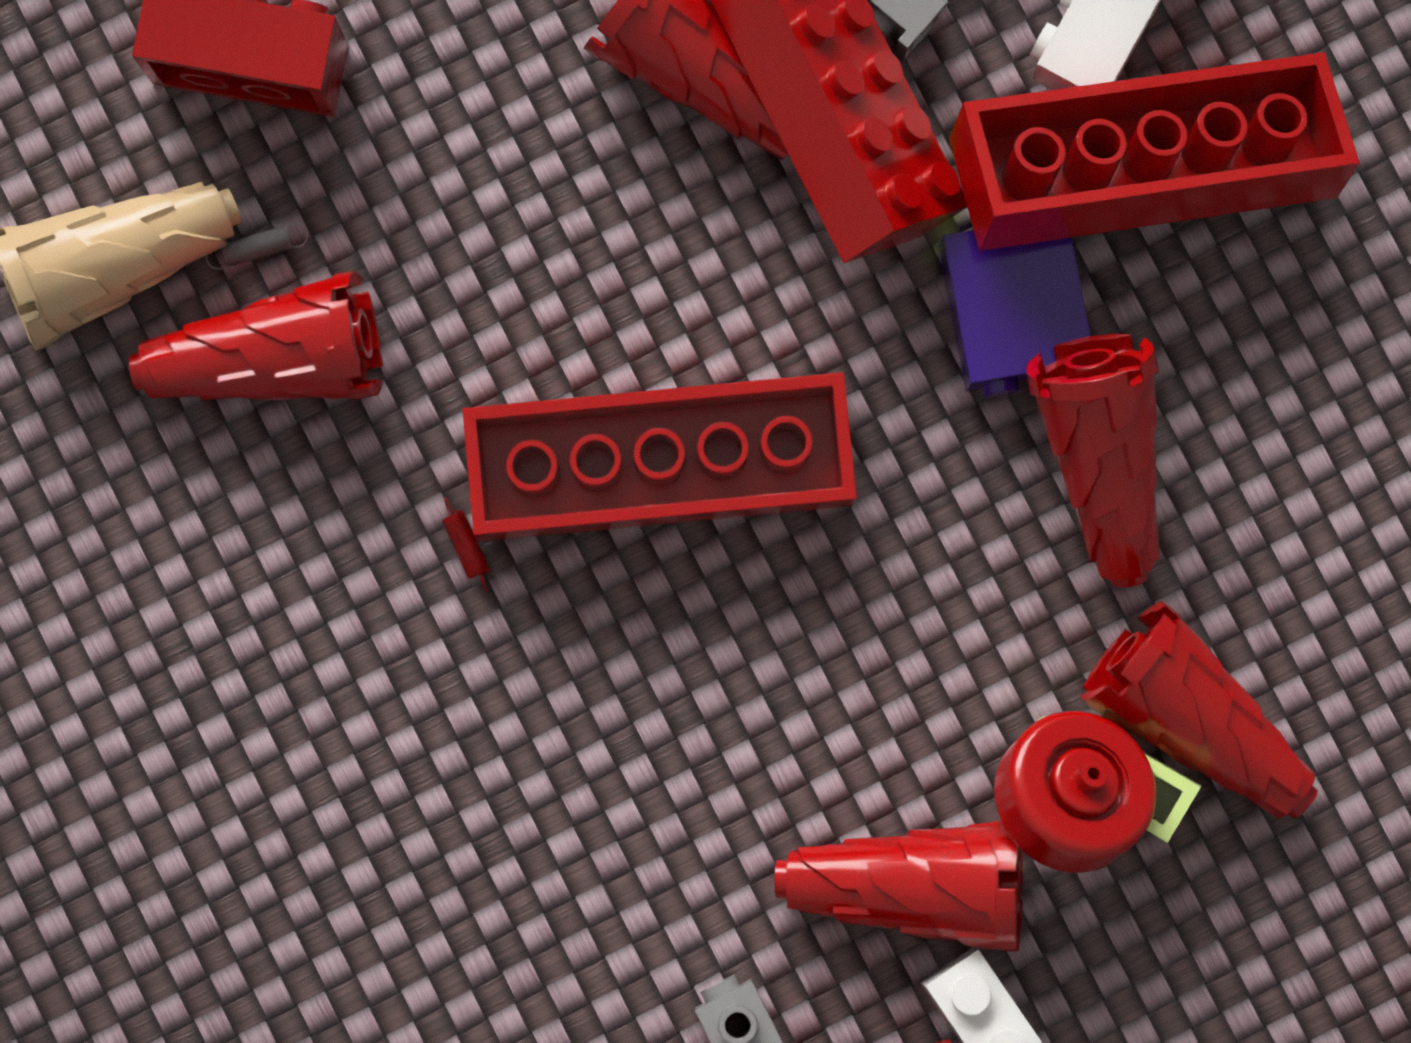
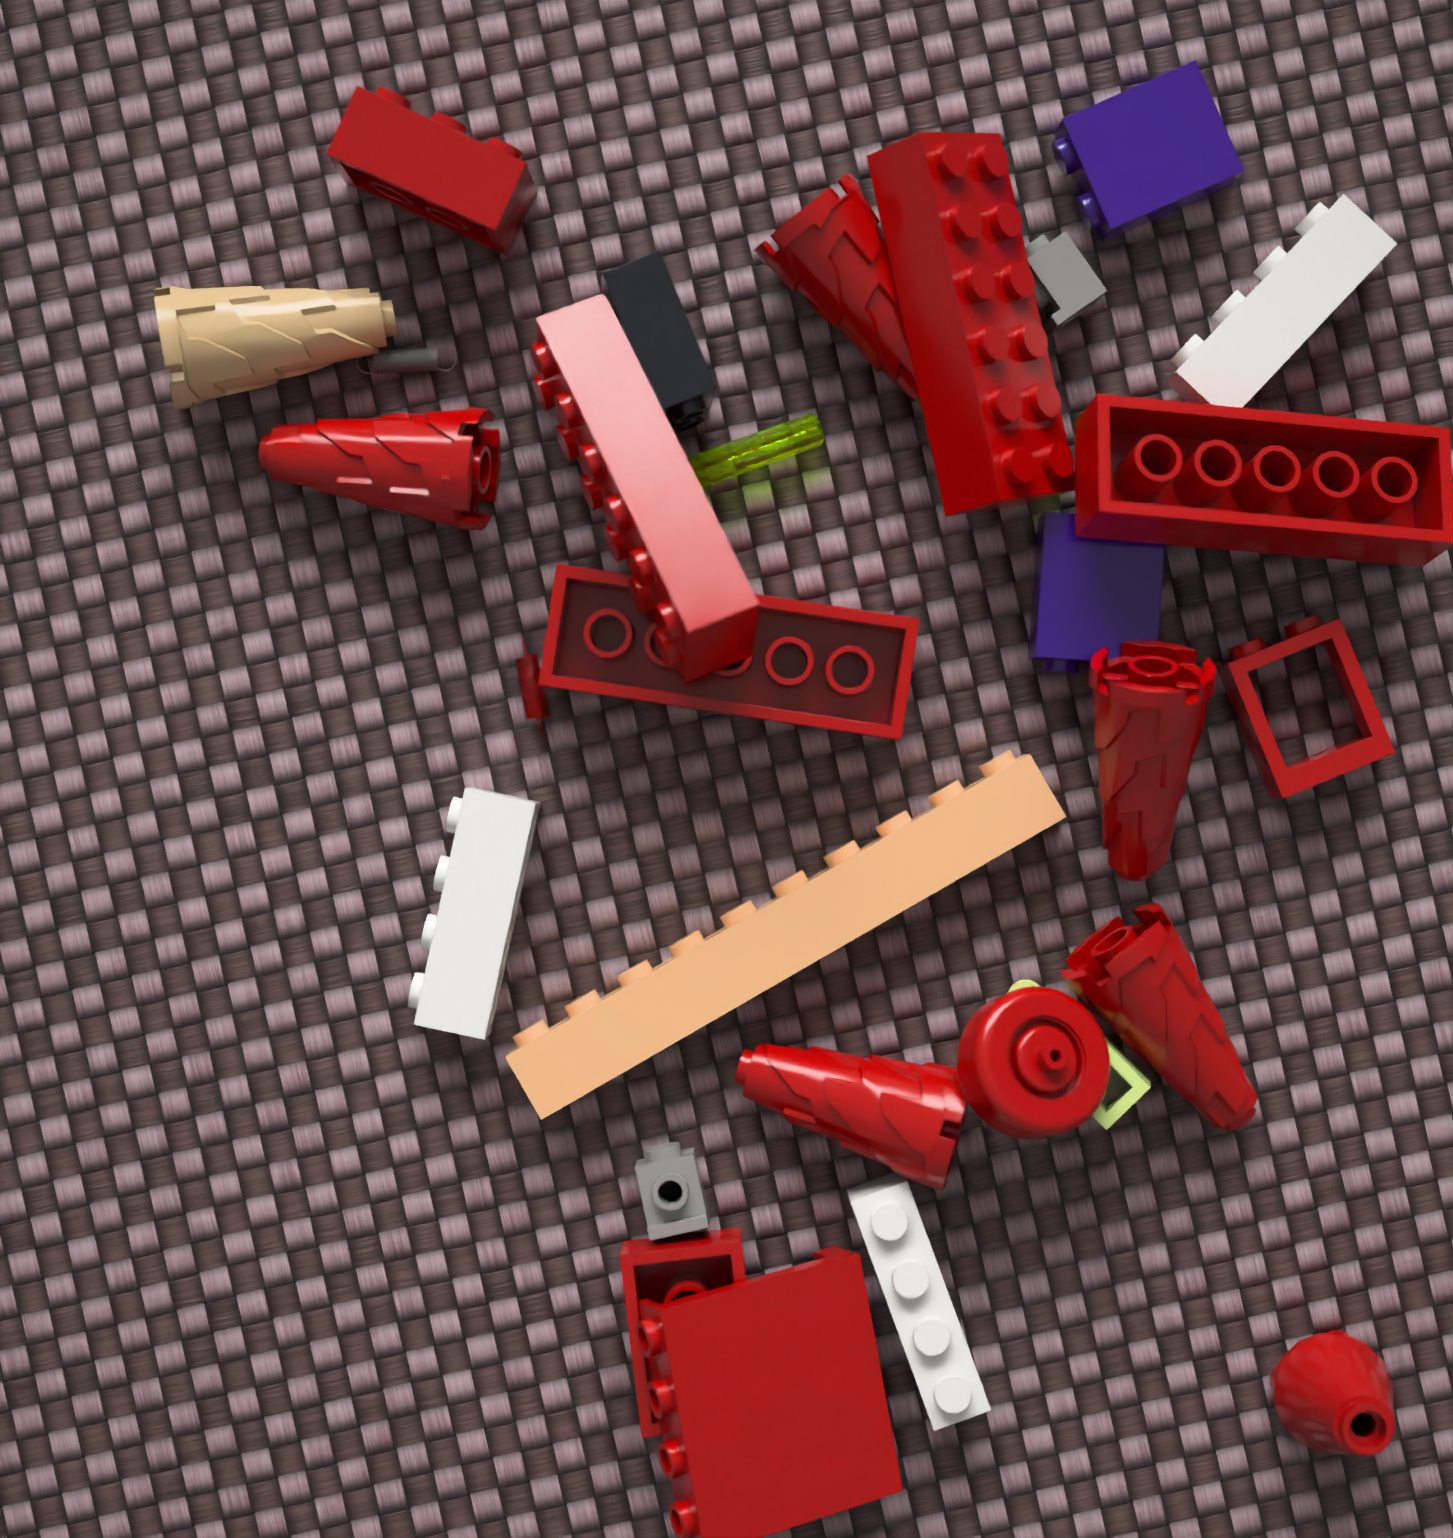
camera: 15 degrees right, 5 degrees up
none -> white brick [408,787,541,1040]
none -> light nougat brick [505,750,1066,1120]
none -> brick [530,293,759,683]
none -> black window [601,250,716,434]
none -> clear neon green axle [687,413,824,488]
none -> red window [1216,613,1395,799]

